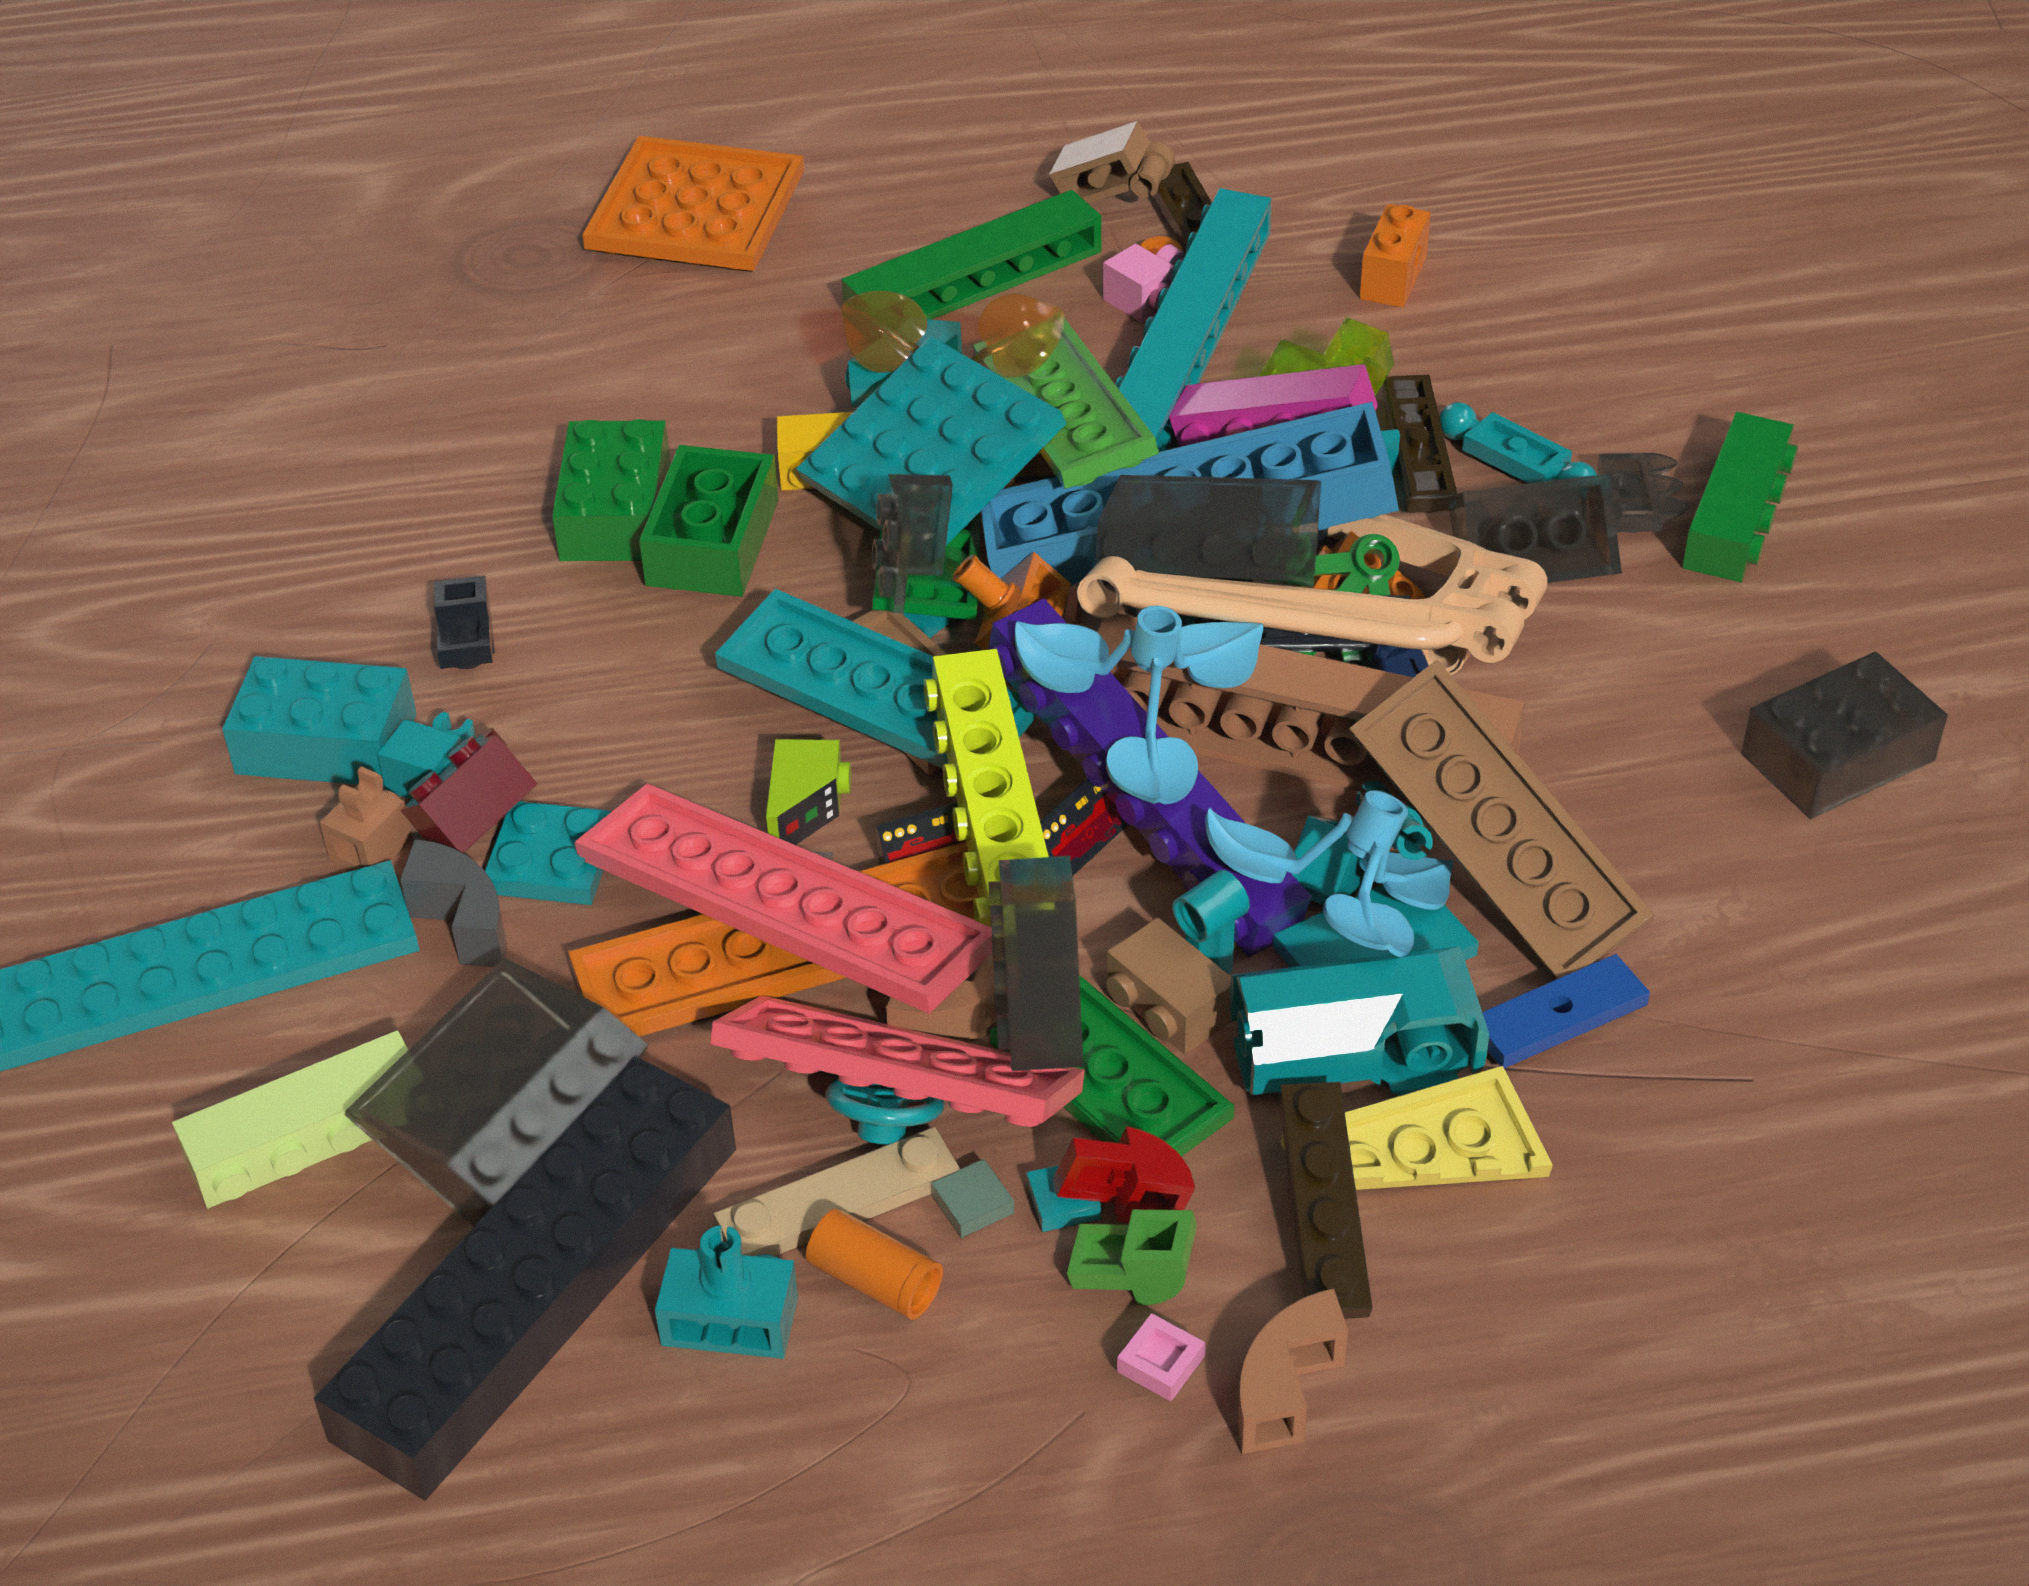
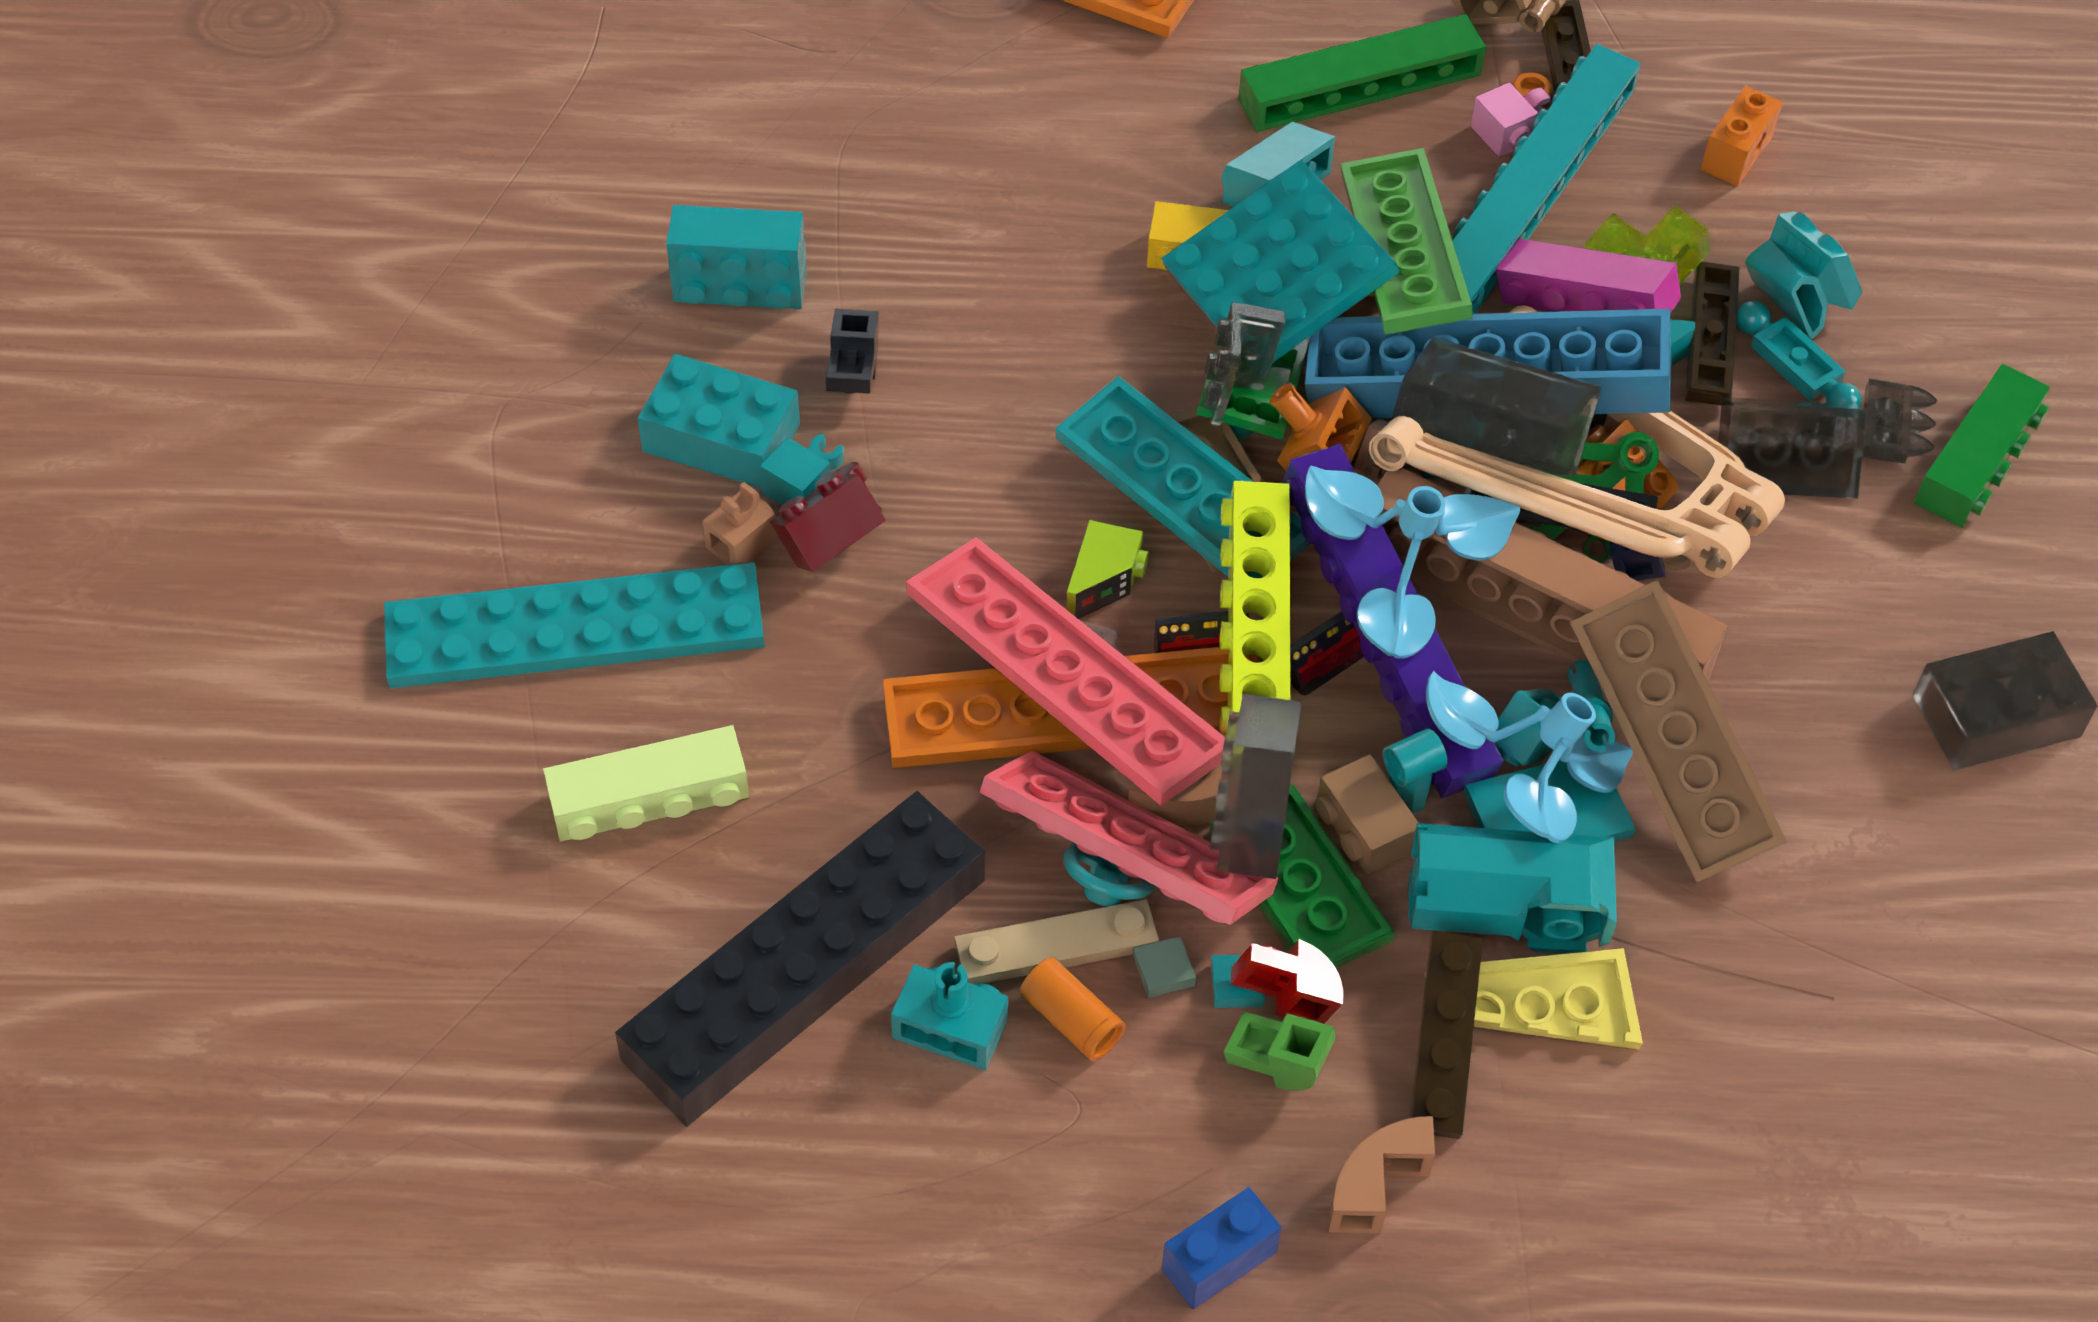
camera: 10 degrees right, 10 degrees up
clear smoke slope [344,958,648,1227] -> none
dark grey brick [400,839,507,968] -> none
teal plate [485,801,612,905] -> none
green brick [552,419,671,561] -> none
green brick [639,445,779,597] -> none
clear orange plant [841,291,1064,378] -> none
bright pink plate [1117,1313,1205,1402] -> none
blue tile [1482,954,1650,1069] -> none
none -> teal brick [666,205,807,309]
none -> blue brick [1161,1187,1282,1309]
none -> teal piece [1745,211,1863,339]

